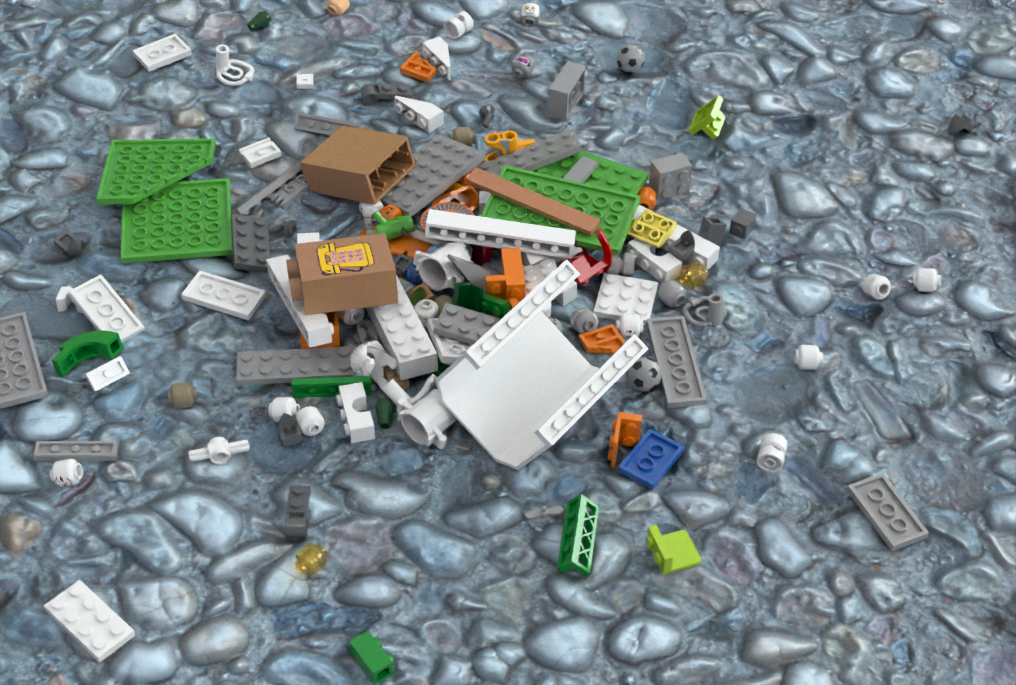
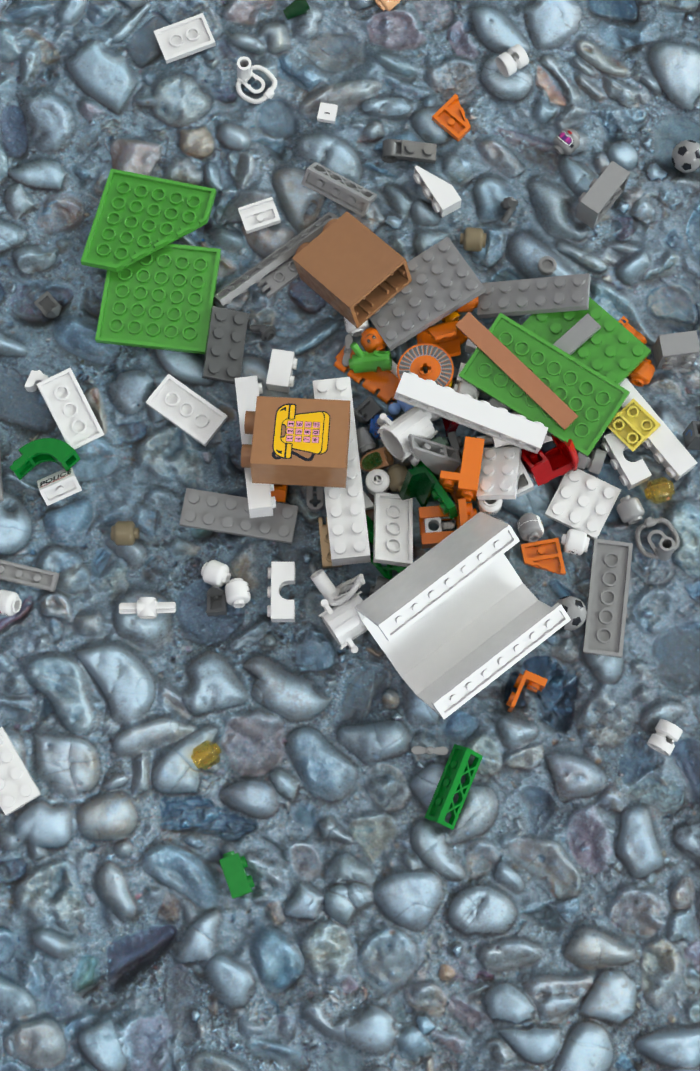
camera: 20 degrees right, 30 degrees up
dark grey plate [284,485,311,537] -> none
green plate [292,376,372,398] -> none
white piece [350,341,398,390] -> none
dark green cone [375,398,395,429] -> none
white slope [422,36,451,80] -> none
light grey plate [433,303,500,345] -> none
light orange connector [485,131,535,162] -> none
head [520,2,541,27] -> none
blue plate [618,429,685,490] -> none
lime bracket [645,525,701,575] -> none
dark grey plate [668,230,695,260] -> none

